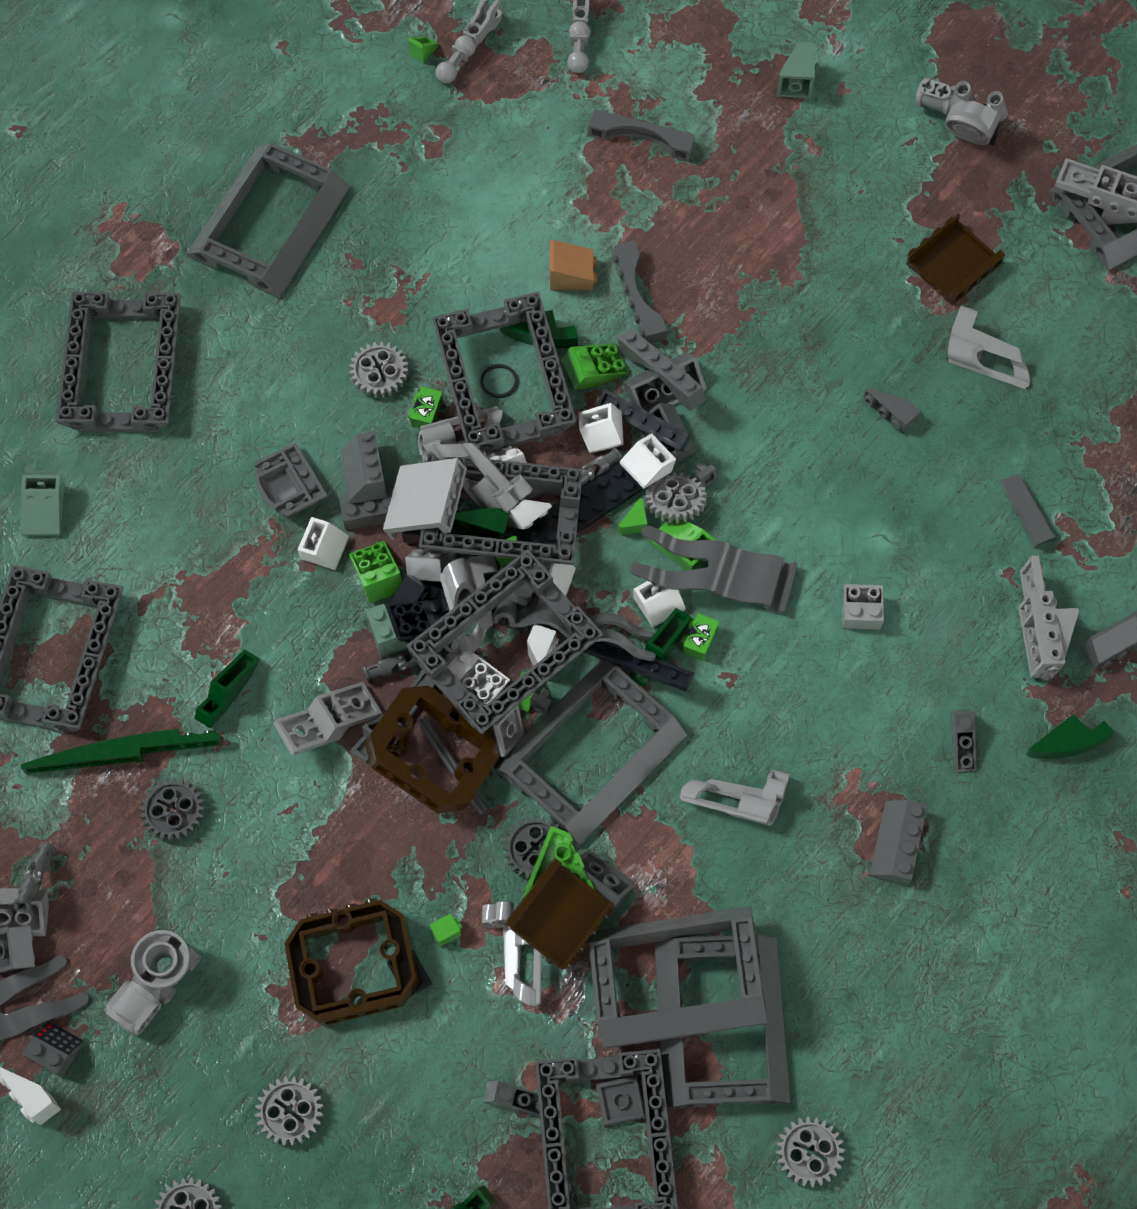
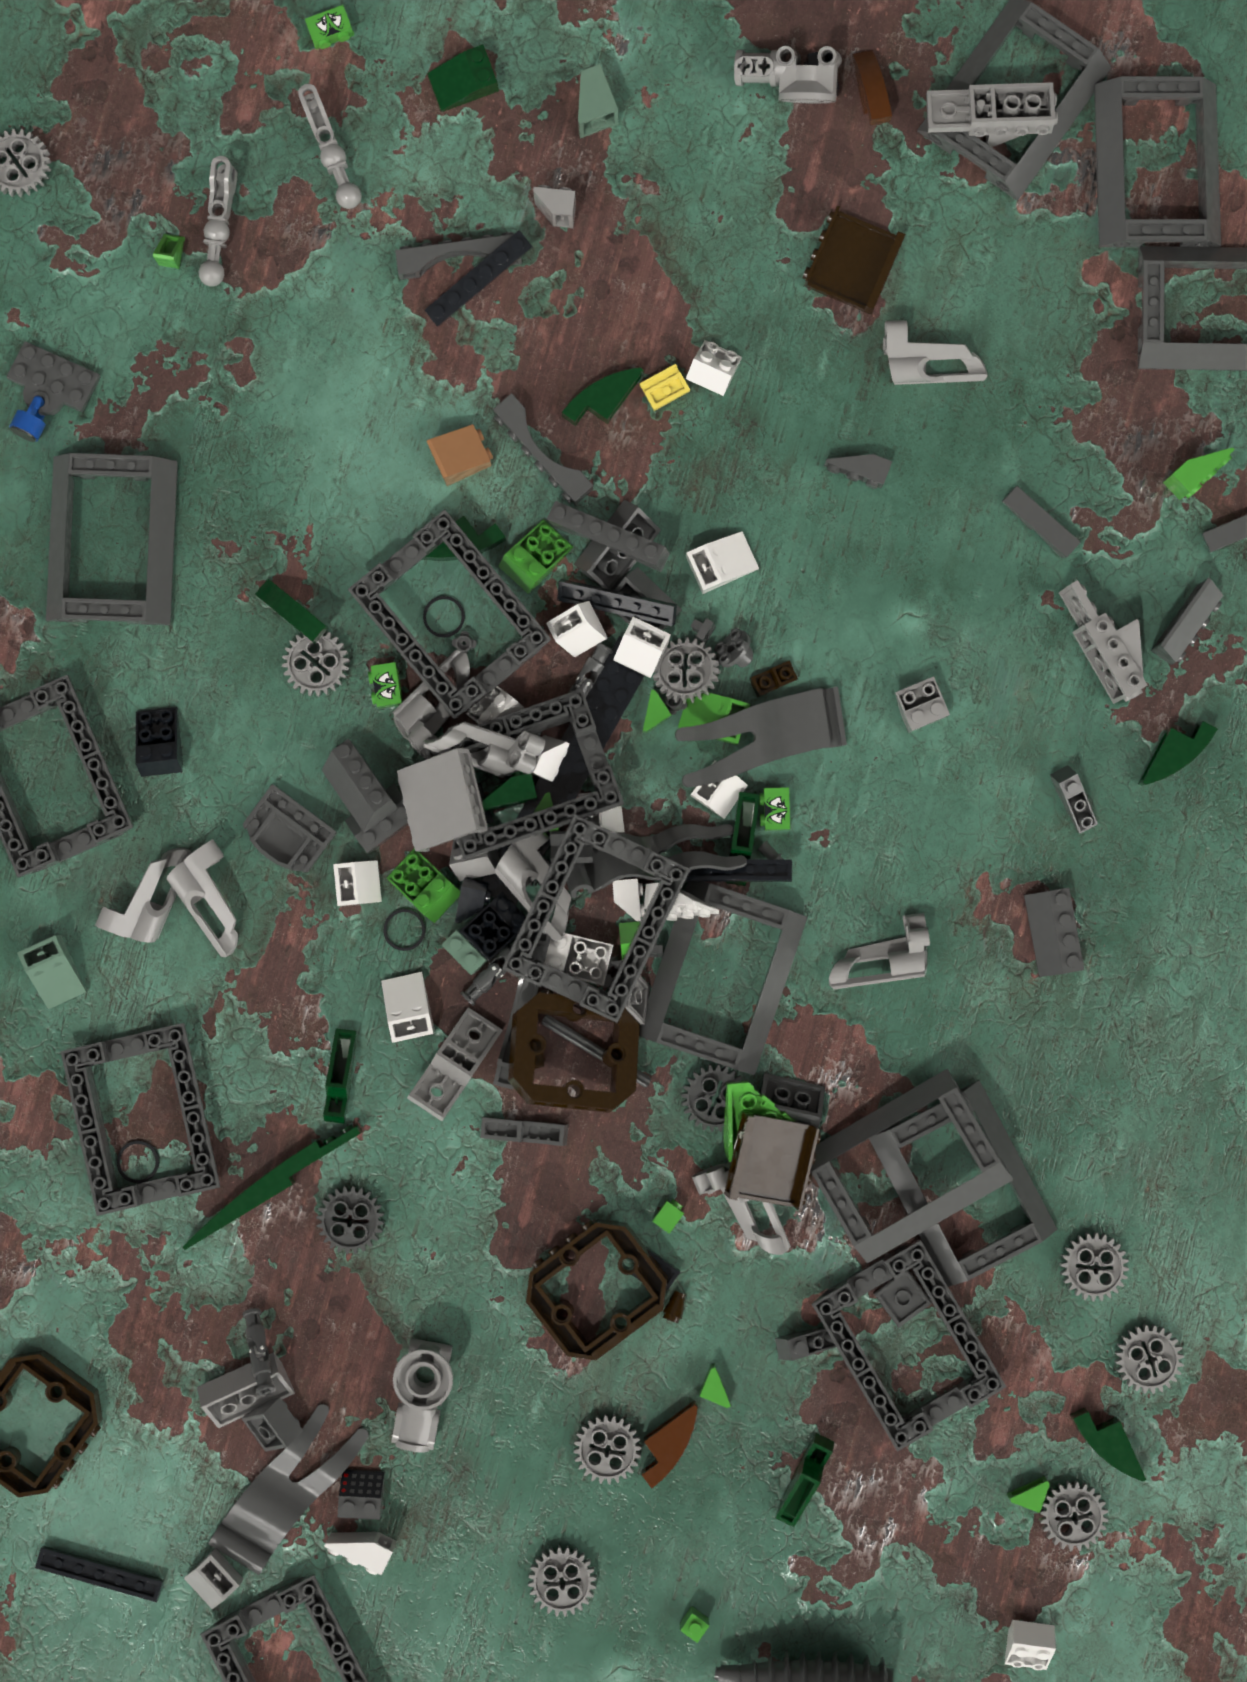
camera: 25 degrees left, 20 degrees up
none -> dark grey plate [6,341,101,442]
none -> light grey panel [95,848,192,943]
none -> black piece [117,1141,159,1183]
none -> black slope [135,707,183,777]
none -> light grey panel [167,839,238,957]
none -> dark green slope [255,579,328,644]
none -> white slope [381,972,435,1043]
none -> black piece [383,909,425,951]
none -> black plate [424,230,533,327]
none -> dark green slope [427,44,499,112]
none -> dark grey plate [452,631,477,654]
none -> dark grey slope [480,1117,569,1146]
none -> light grey slope [533,185,576,228]
none -> dark green slope [562,368,644,427]
none -> light yellow plate [640,364,690,411]
none -> reddish brown slope [642,1400,698,1489]
none -> white slope [644,883,719,921]
none -> dark brown cone [663,1291,686,1324]
none -> dark grey plate [664,696,687,715]
none -> white slope [686,340,742,396]
none -> white slope [686,531,759,594]
none -> bright green slope [699,1364,731,1408]
none -> dark grey plate [714,628,753,668]
none -> dark brown slope [749,660,798,698]
none -> reddish brown slope [852,50,892,125]

